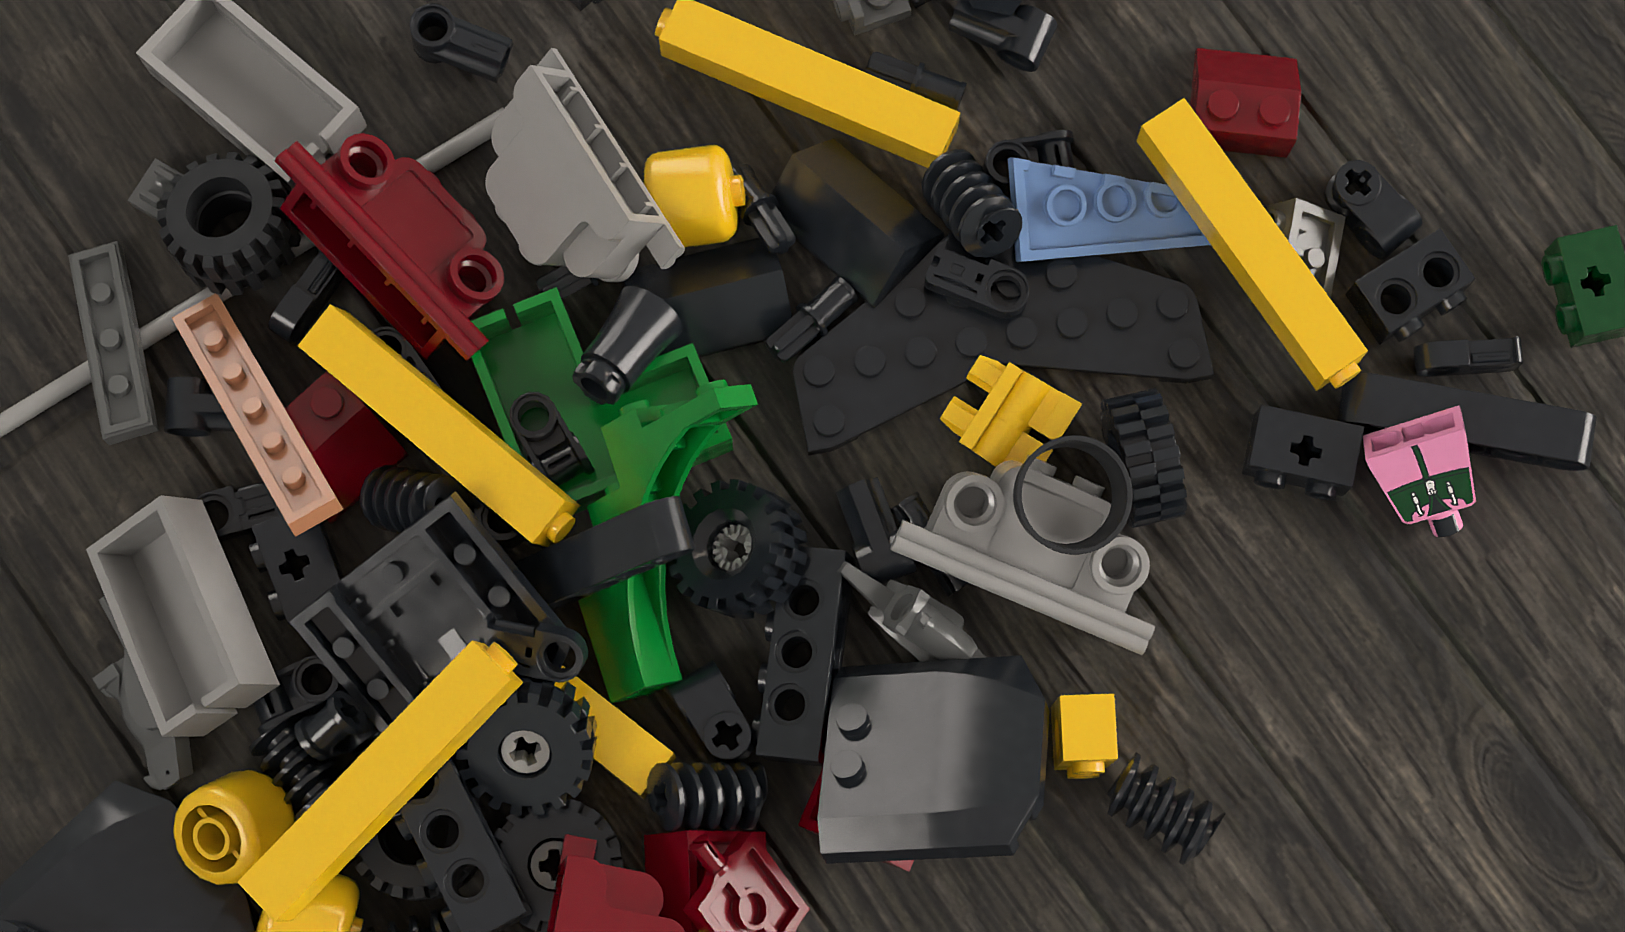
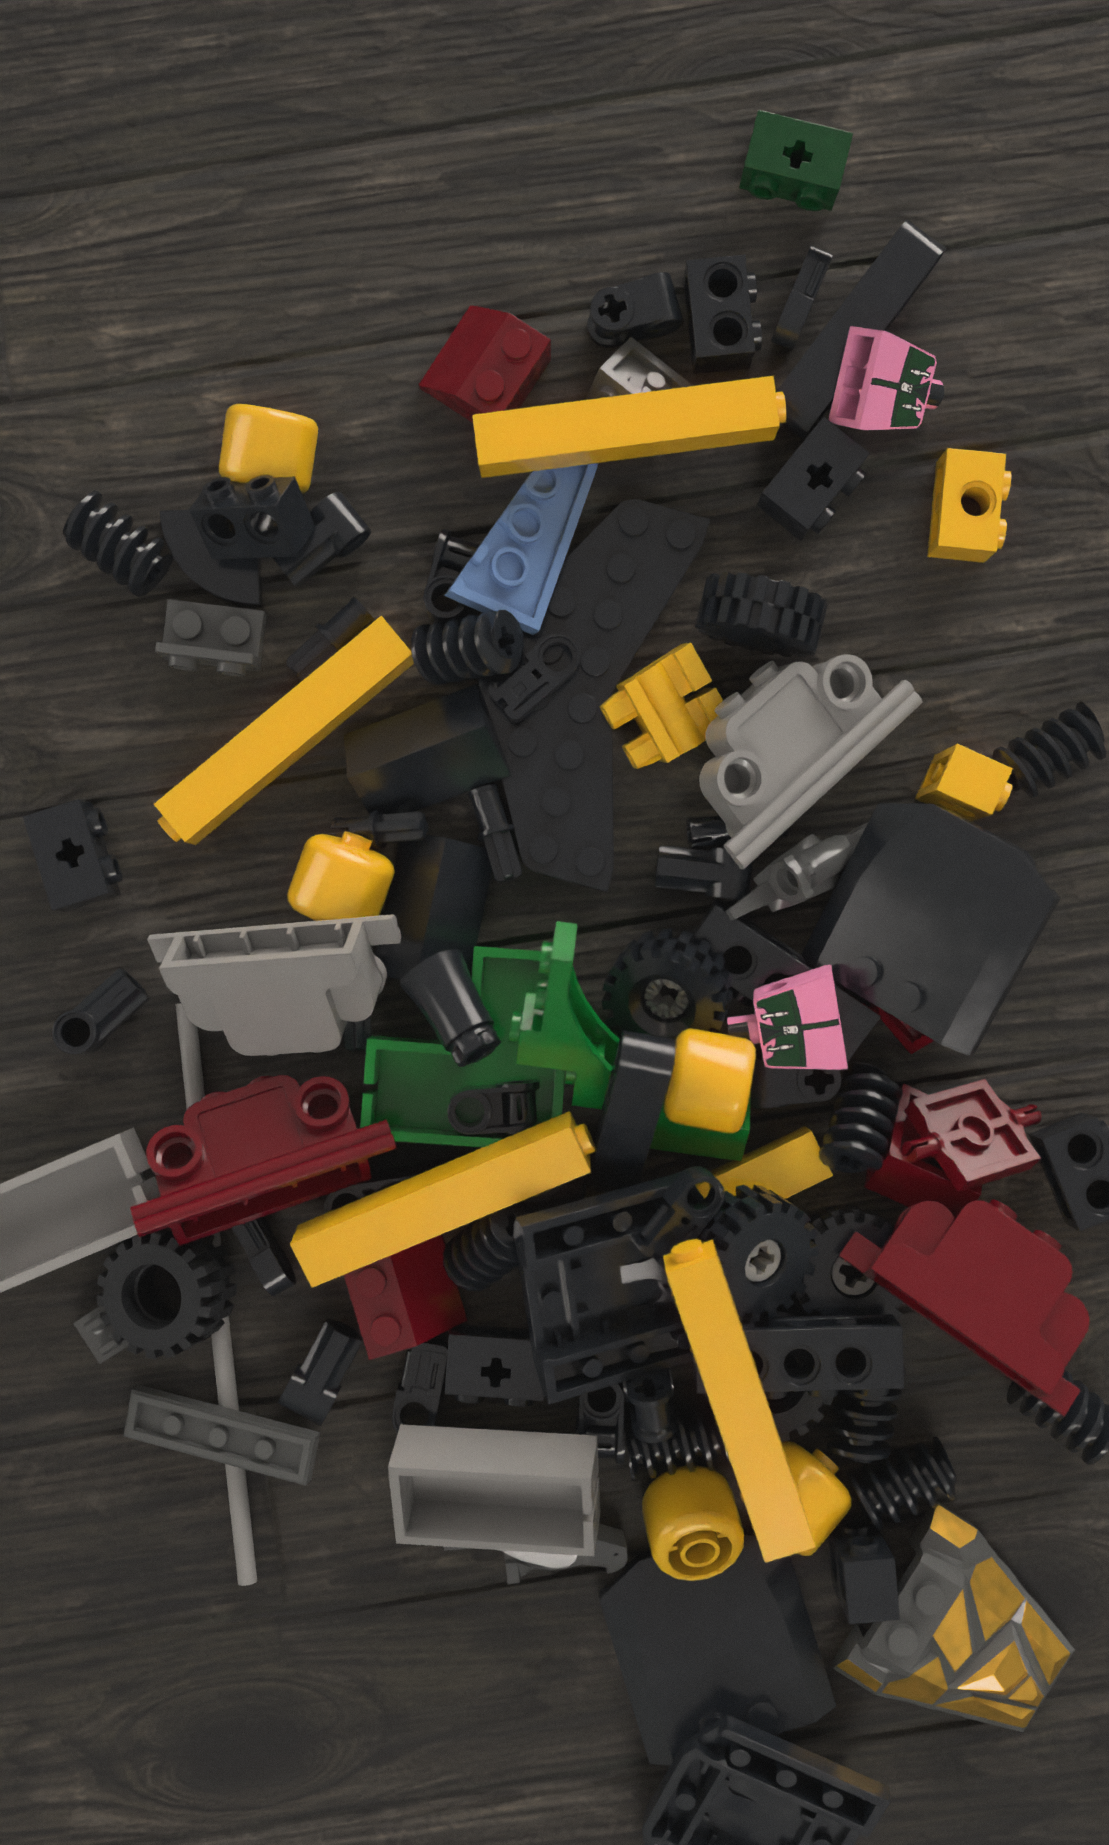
camera: 60 degrees left, 10 degrees up
nougat plate [172,293,343,537] -> none
black tyre [1013,435,1133,555] -> none
none -> yellow head [664,1028,756,1134]
none -> bright pink torso [727,965,848,1070]
none -> yellow brick [927,448,1011,563]

